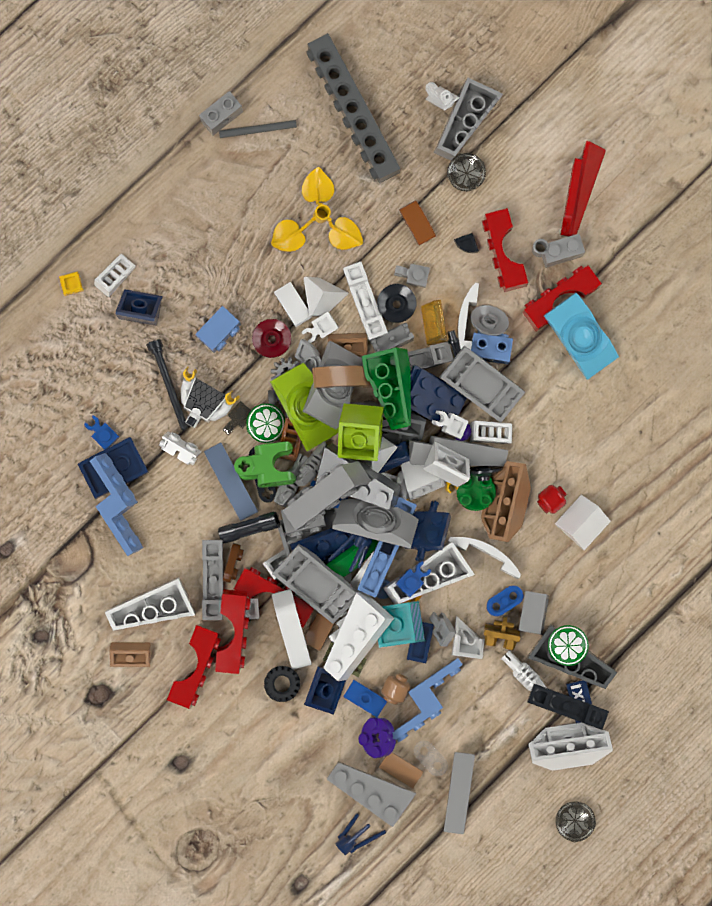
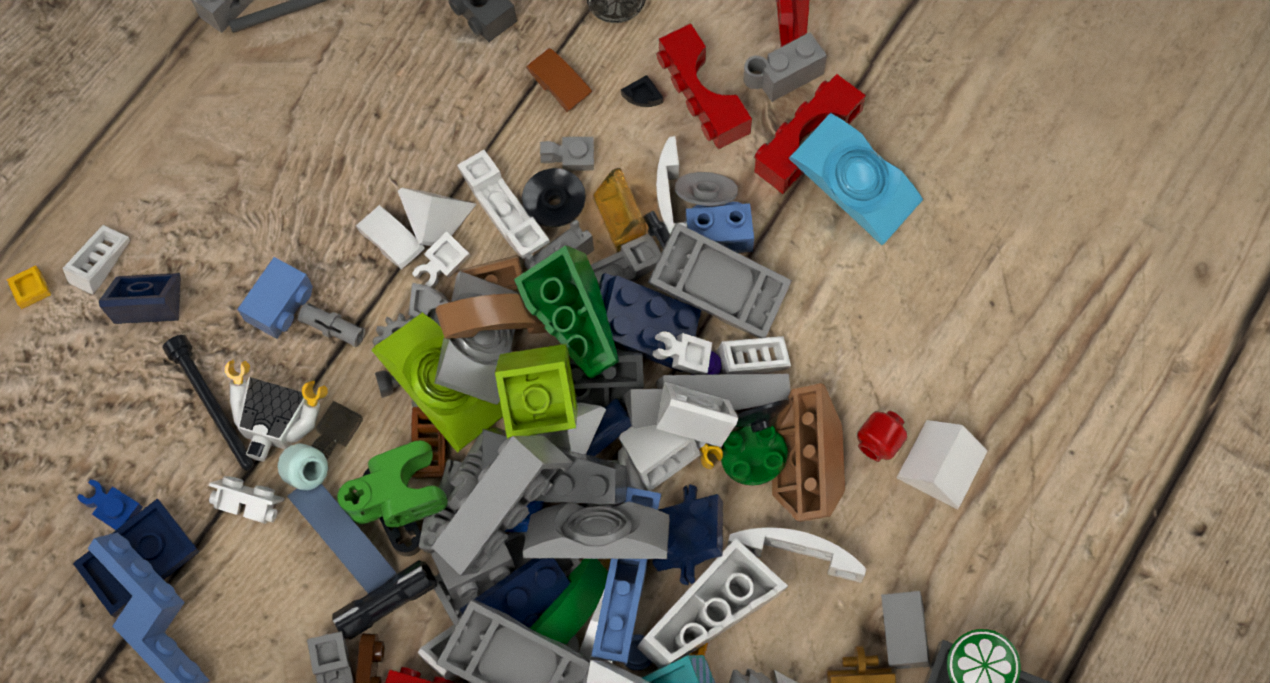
camera: 10 degrees left, 15 degrees down
dish [246,404,285,443] -> none
dark red dish [252,319,291,358] -> none
yellow plant [271,167,363,252] -> none
dark blue plant [327,534,372,572] -> none
blue plate [395,561,431,598] -> none
blue plate [486,586,524,617] -> none
none -> light aqua head [277,443,328,491]
none -> light grey pin [298,303,365,347]

